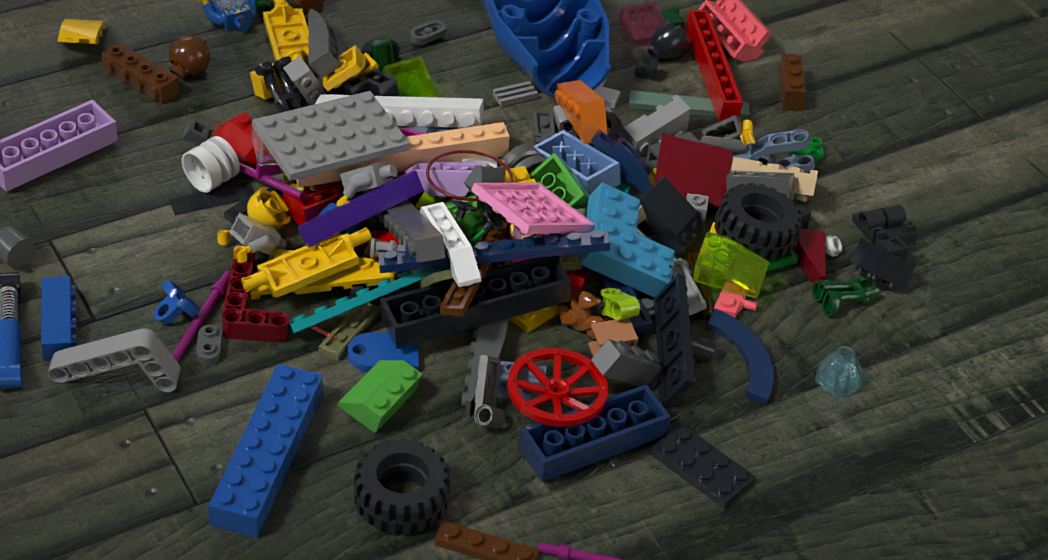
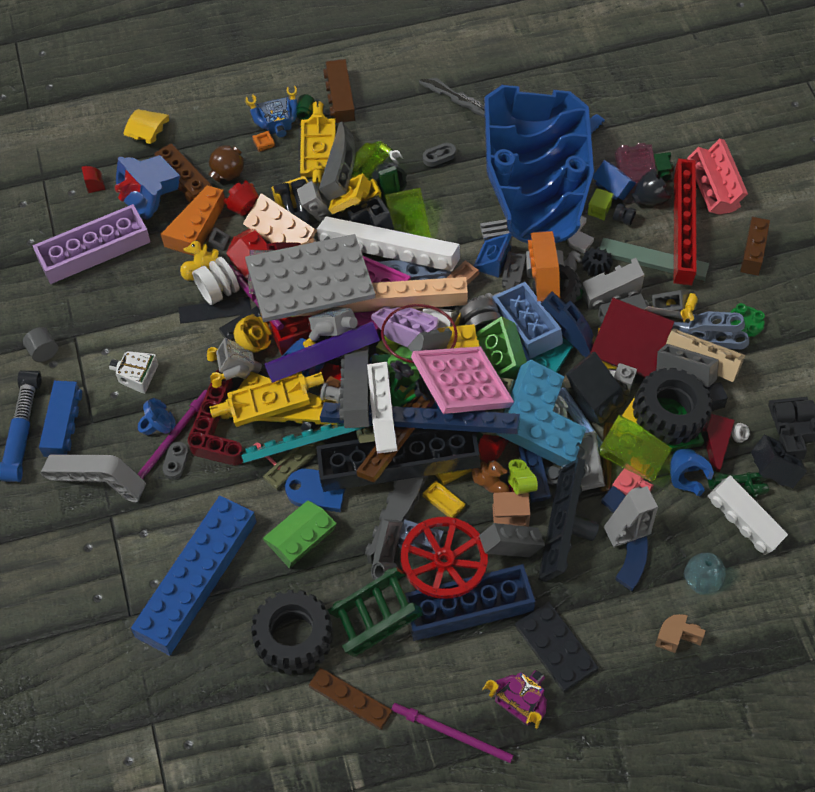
camera: 20 degrees right, 15 degrees up
none -> red brick [82,166,106,193]
none -> white torso [109,351,158,394]
none -> blue piece [115,155,180,220]
none -> orange wedge [161,185,225,256]
none -> yellow animal [180,241,219,281]
none -> red cone [224,180,259,216]
none -> light nougat plate [243,193,317,244]
none -> orange tile [252,131,275,152]
none -> dark green fence [328,567,424,657]
none -> clear neon green torso [351,141,403,179]
none -> yellow tile [423,481,466,518]
none -> blue slope [474,233,512,278]
none -> torso [483,670,547,729]
none -> black gear [581,247,613,276]
none -> lime brick [587,188,613,220]
none -> blue brick [592,160,636,200]
none -> light grey wedge [604,486,658,547]
none -> medium nougat brick [655,614,706,653]
none -> blue piece [670,449,714,496]
none -> white brick [708,475,788,555]

